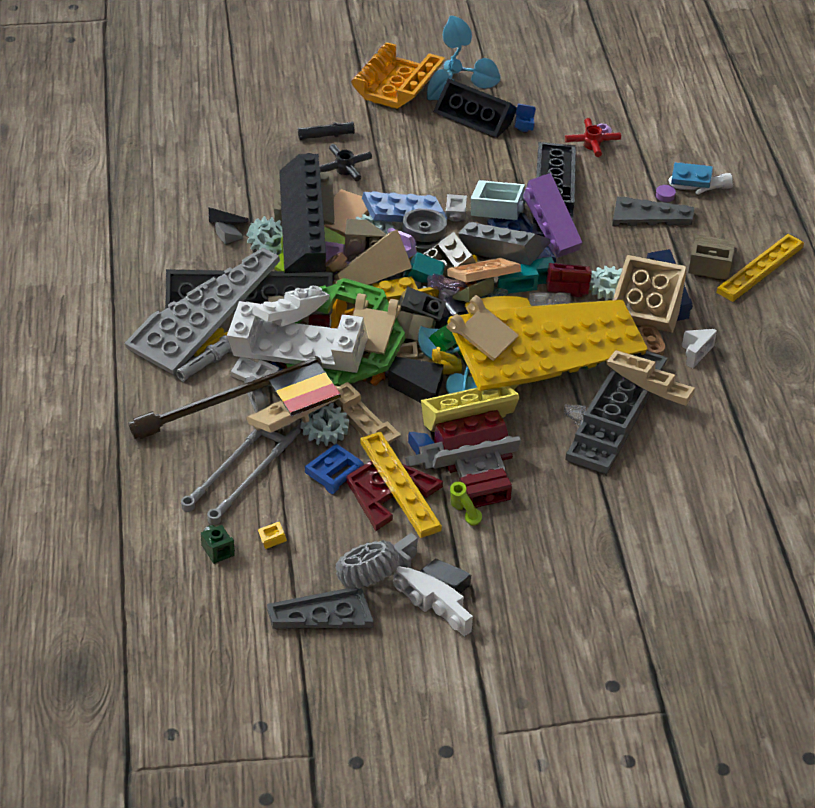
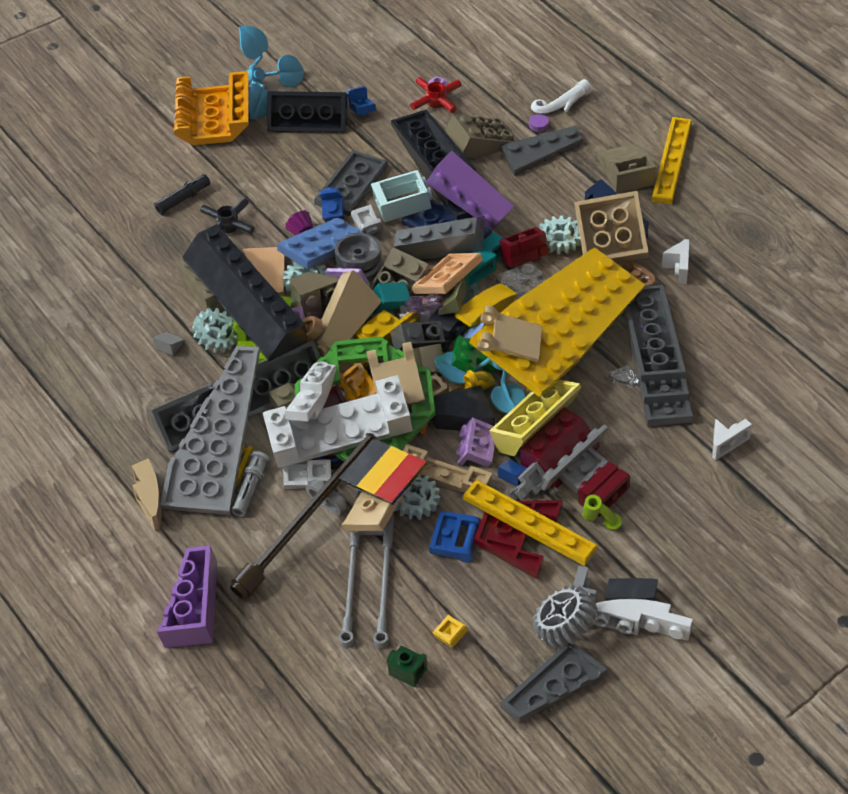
camera: 25 degrees left, 5 degrees up
black slope [208,207,249,223] -> none
tan slope [607,350,695,406] -> none
dark azure bracket [671,162,713,188] -> none
none -> tan slope [131,459,162,531]
none -> medium lavender wedge [157,545,218,648]
none -> magenta piece [285,210,314,236]
none -> dark grey tile [314,150,388,216]
none -> blue bracket [319,187,344,222]
none -> dark tan slope [445,114,517,159]
none -> lavender bracket [456,417,495,467]
none -> white slope [712,419,752,461]

